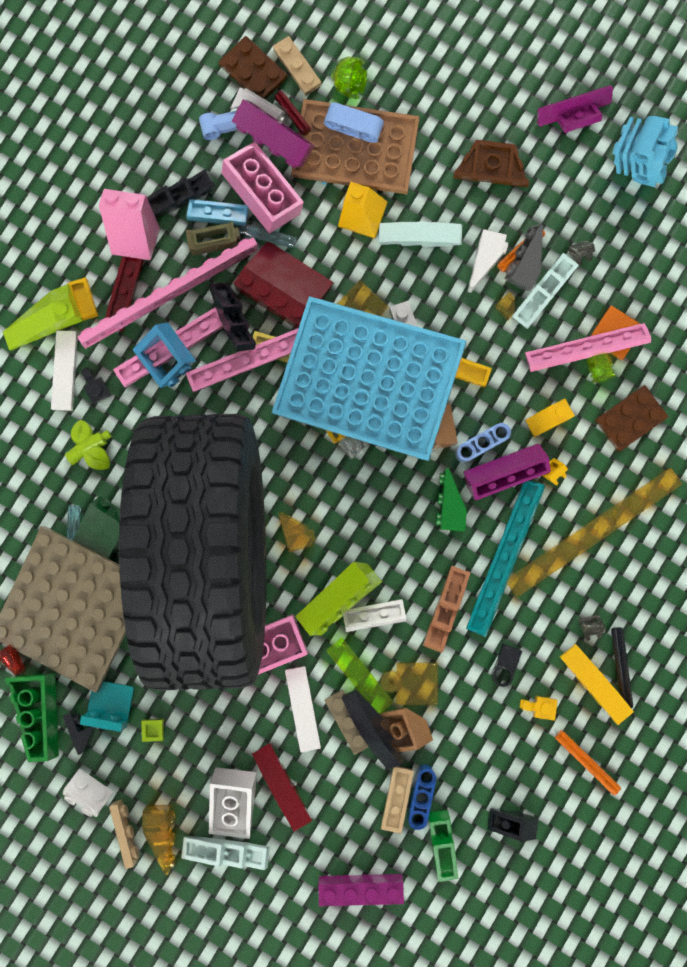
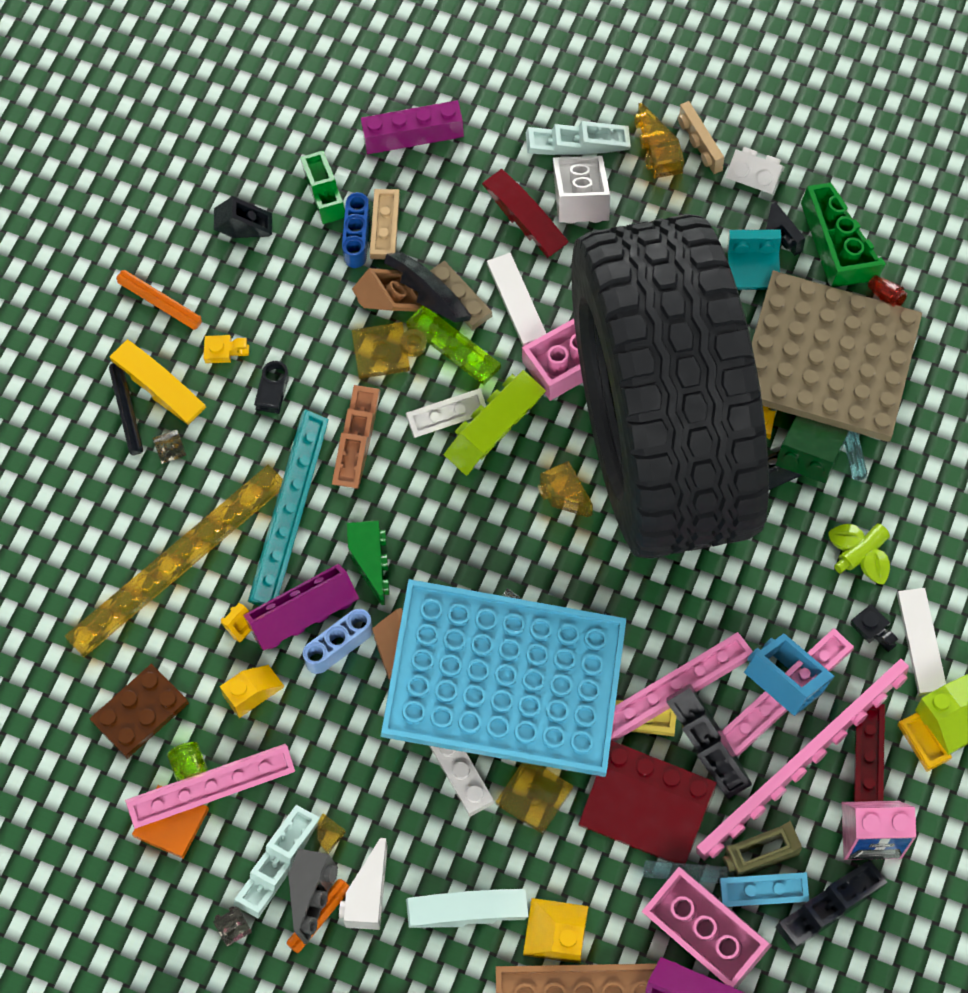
camera: 175 degrees right, 20 degrees down
yellow tile [455,358,492,388] -> none

